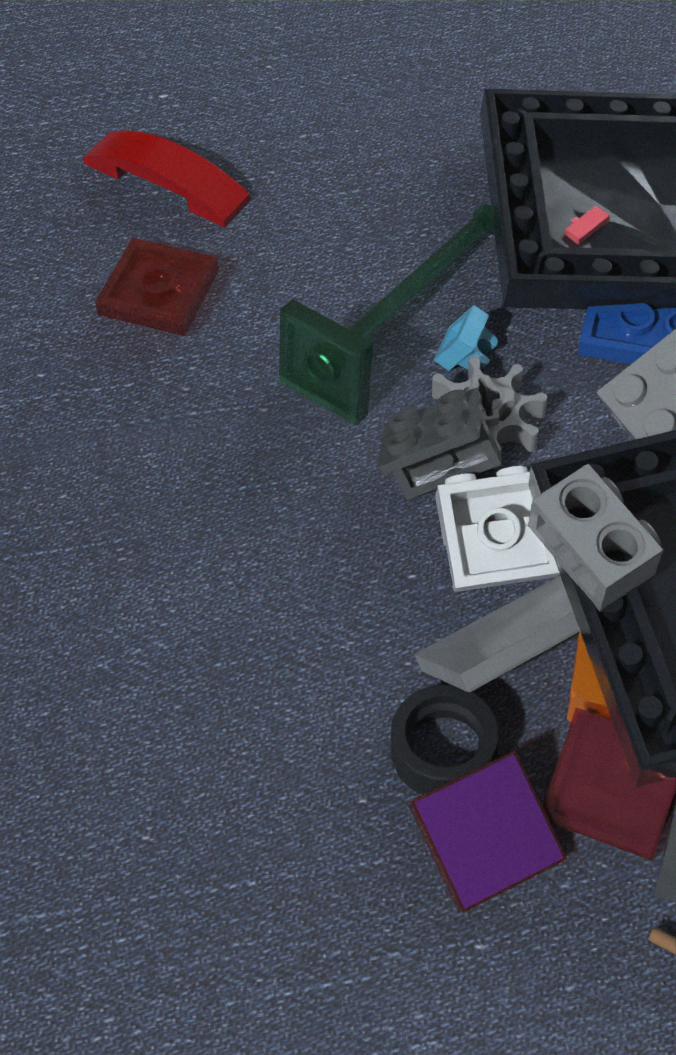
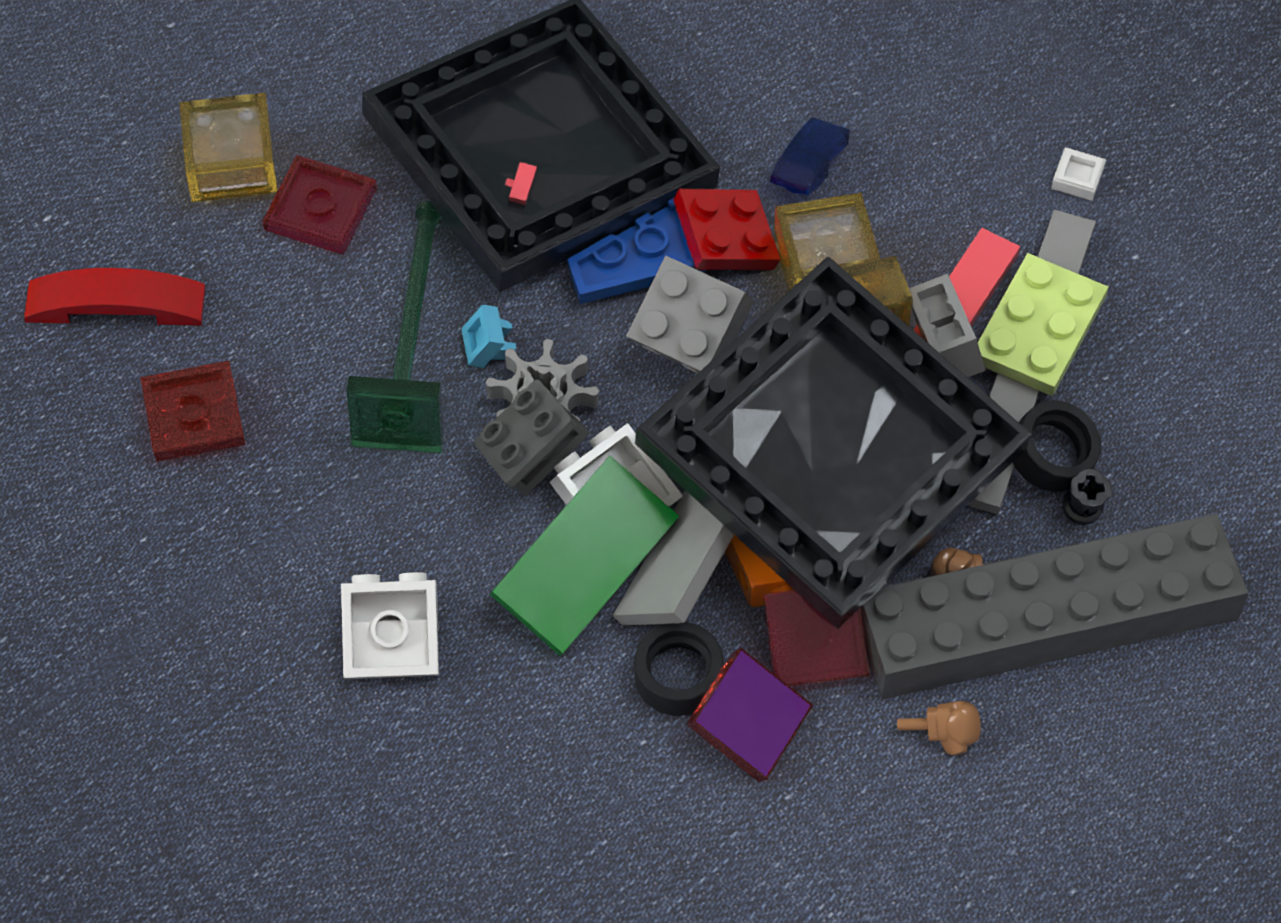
camera: 35 degrees left, 5 degrees up
light grey brick [528,464,663,612] -> none
none -> piece [179,92,278,202]
none -> clear red tile [262,155,377,255]
none -> white plate [341,572,439,679]
none -> green tile [490,456,679,656]

